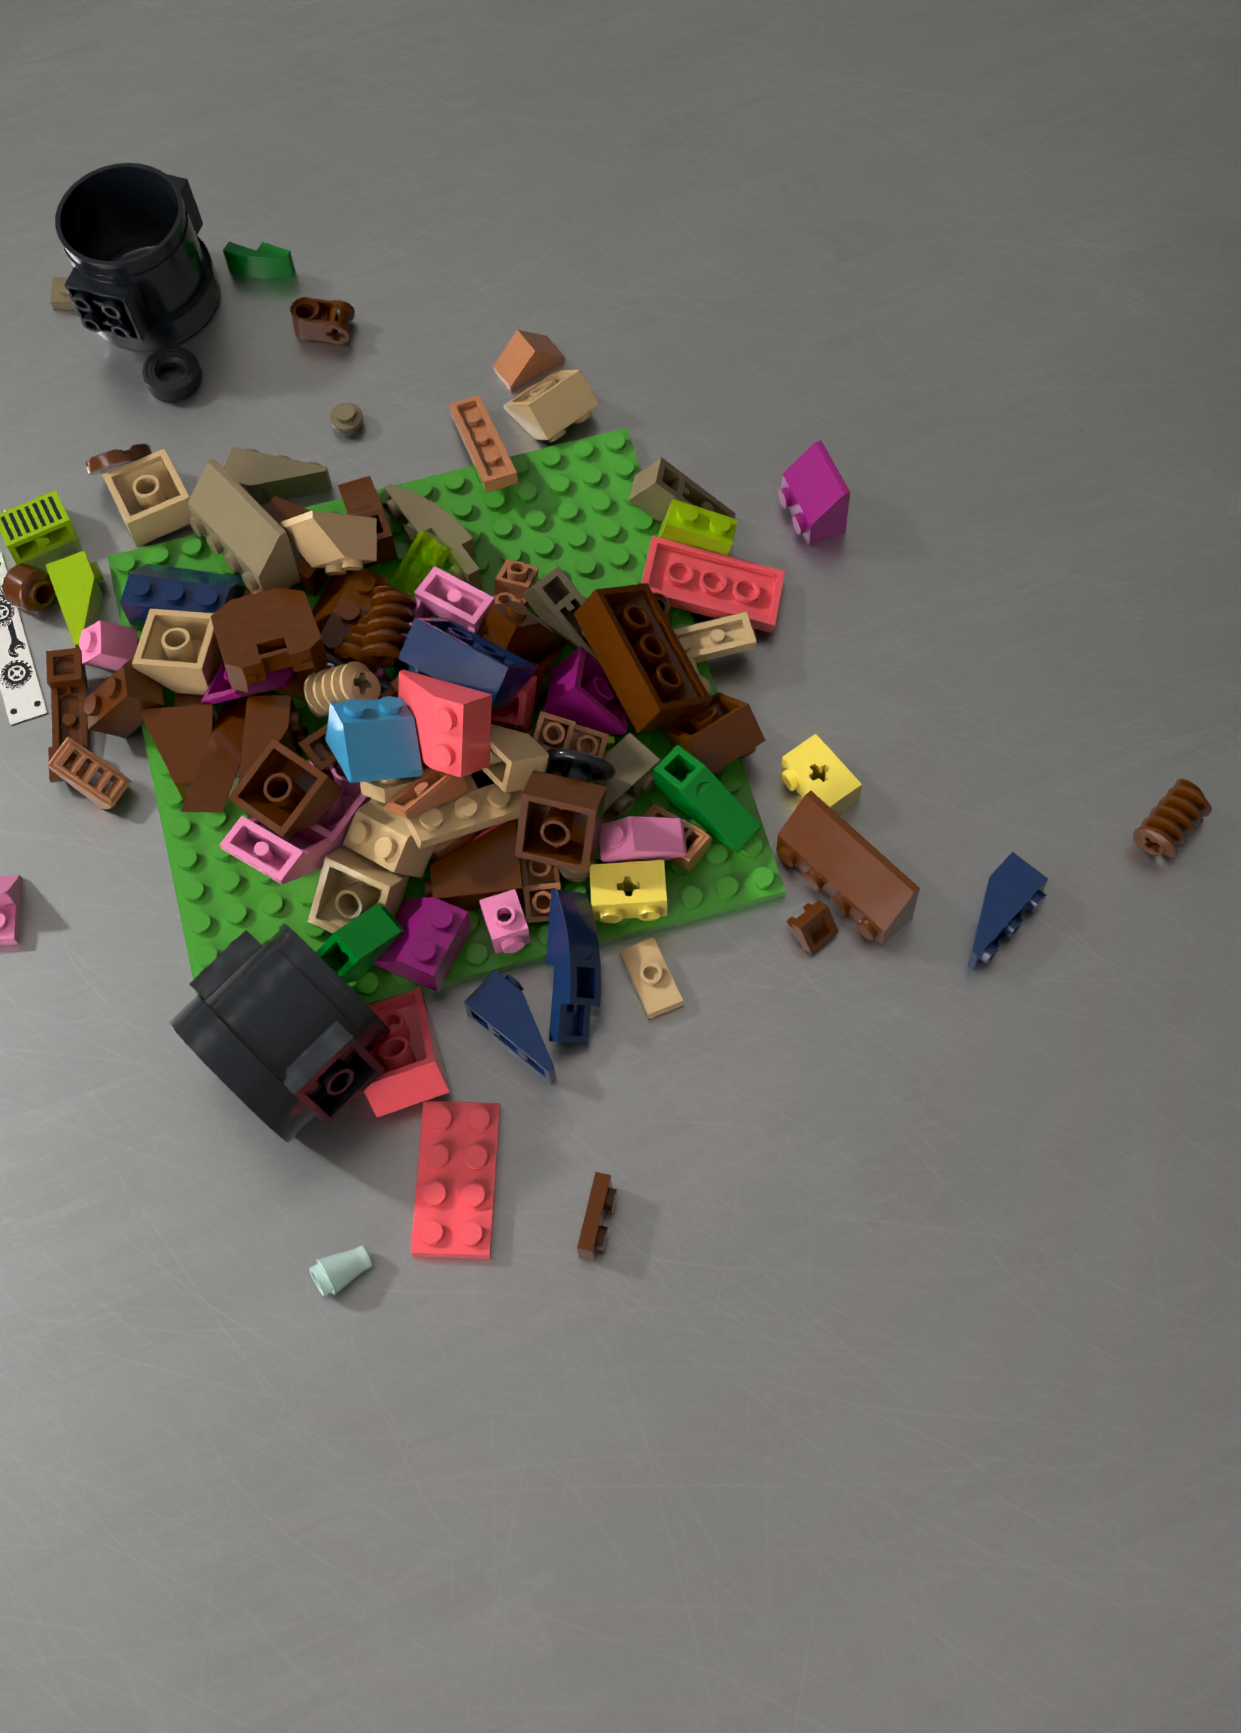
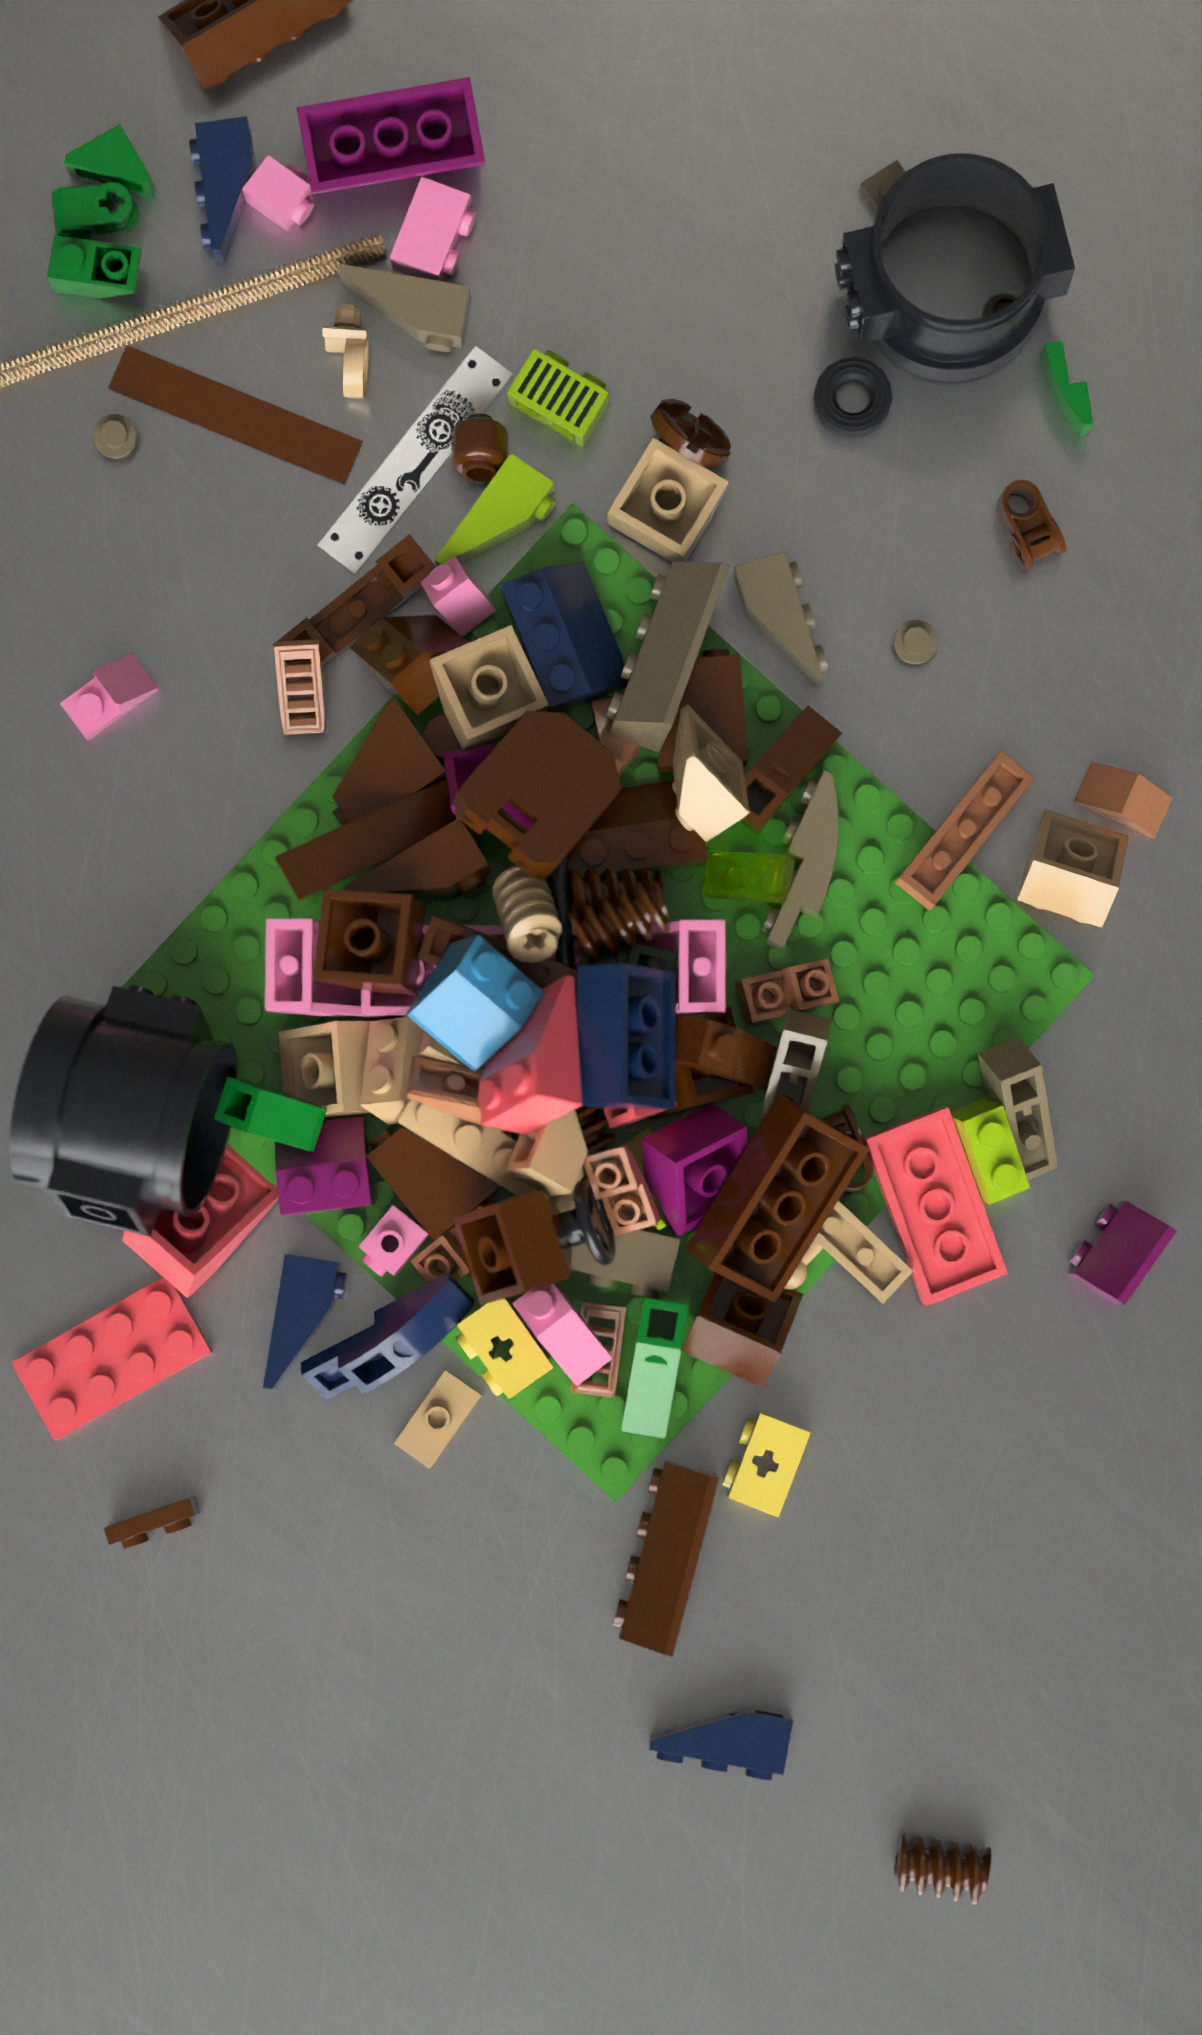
camera: 55 degrees right, 20 degrees up
reddish brown tile [786,900,839,954] -> none

